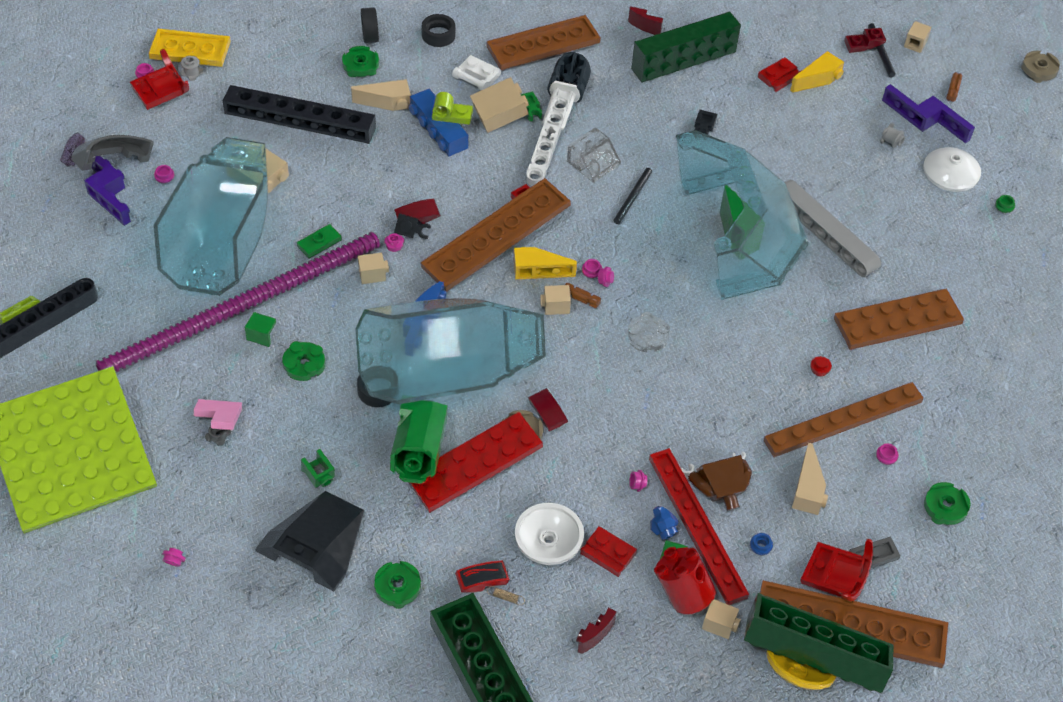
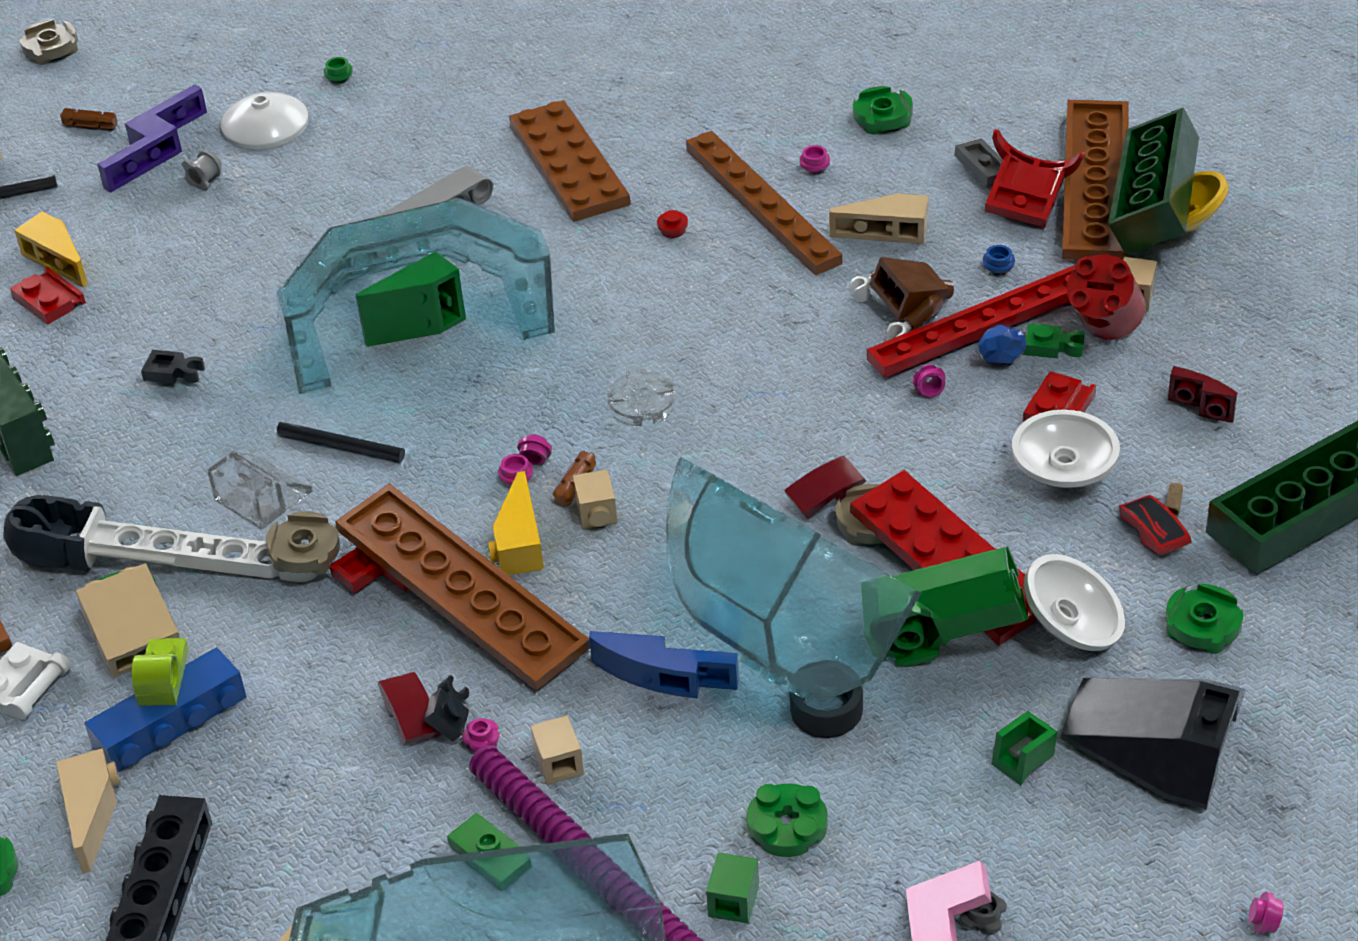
camera: 90 degrees left, 10 degrees down
none -> dark tan plate [266,512,340,574]
none -> white dish [1024,554,1125,651]

